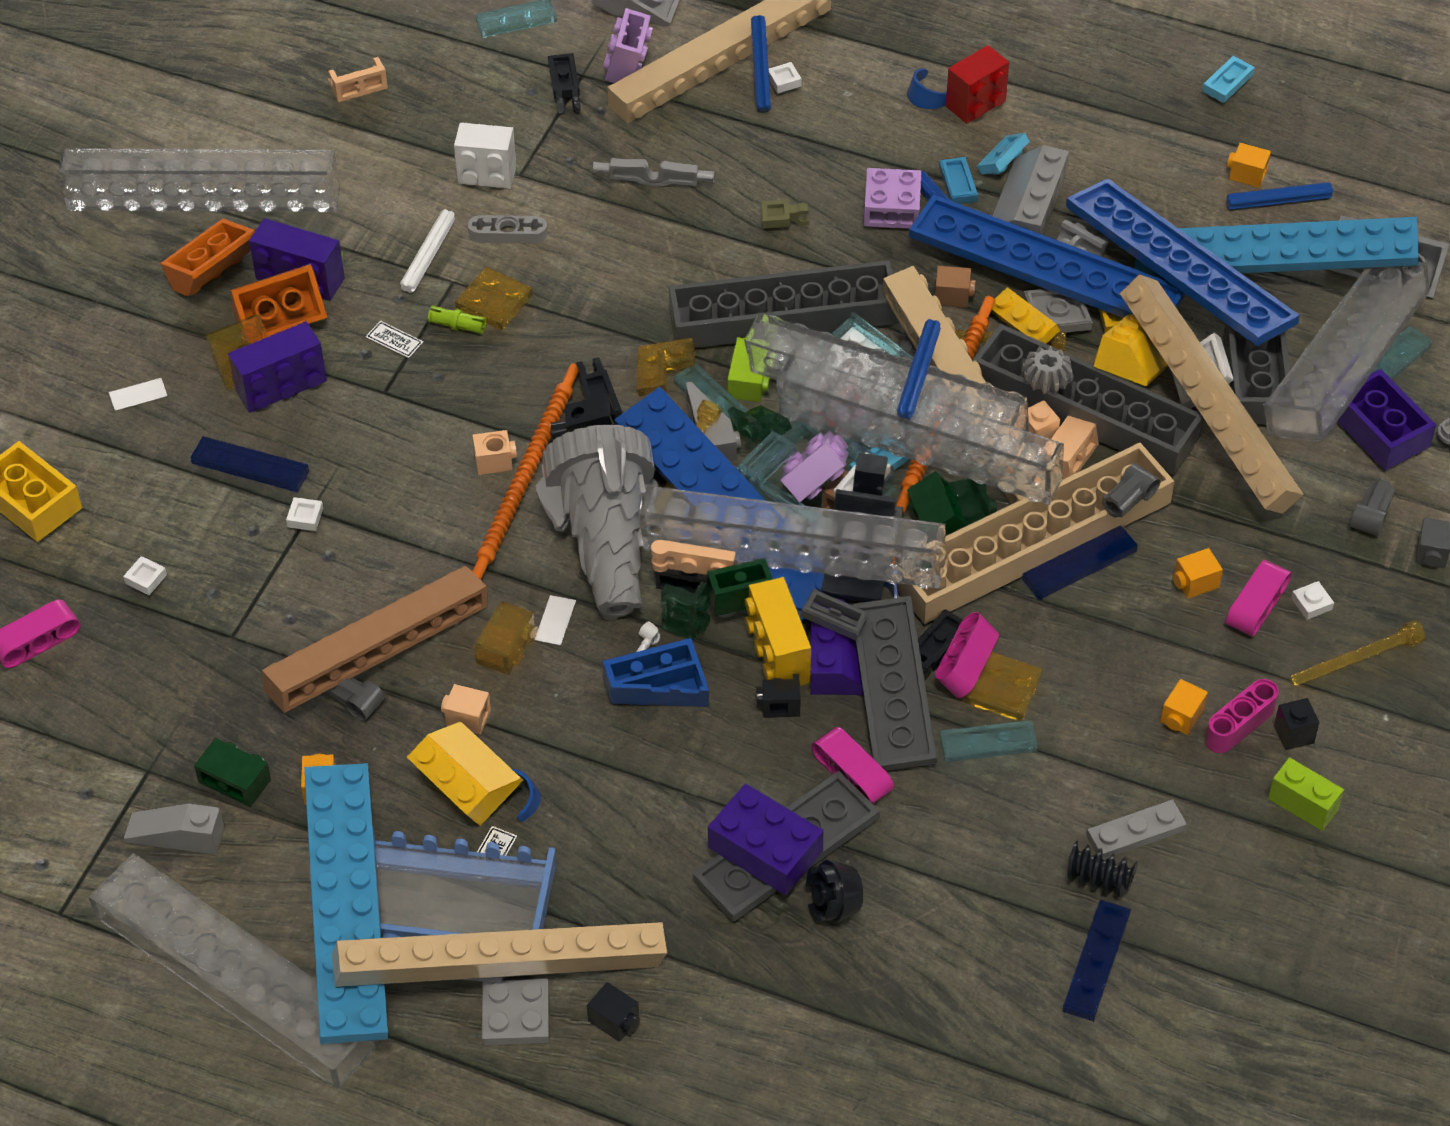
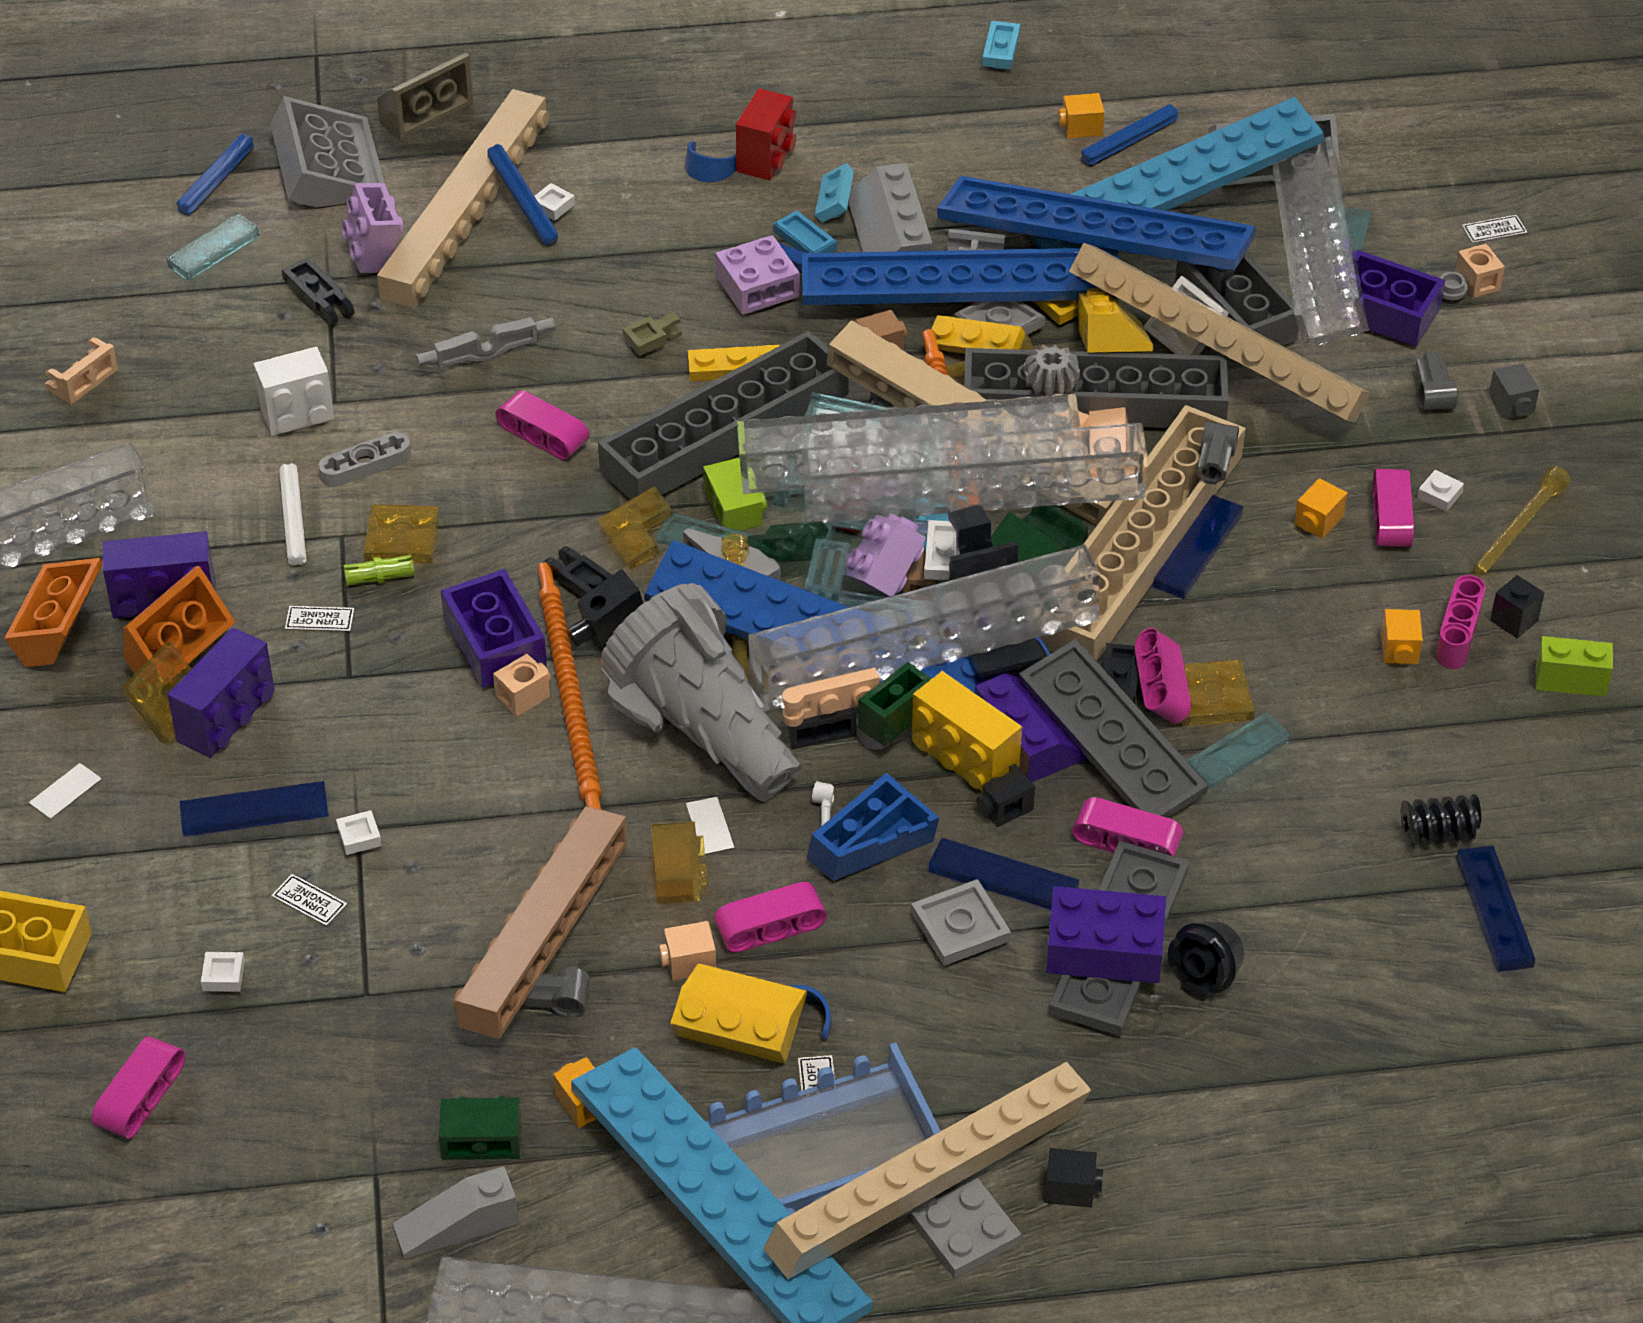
camera: 30 degrees left, 5 degrees down
clear green bracket [661,582,710,641] -> none
dark grey tile [800,589,869,641] -> none
blue axle [897,319,941,419] -> none
light grey plate [1086,799,1187,859] -> none
none -> white sticker [271,874,347,925]
none -> dark purple brick [440,569,547,688]
none -> dark pink beam [495,390,590,460]
none -> yellow plate [688,345,780,382]
none -> dark pink beam [713,882,827,953]
none -> light grey plate [911,879,1011,966]
none -> clear blue tile [928,838,1080,909]

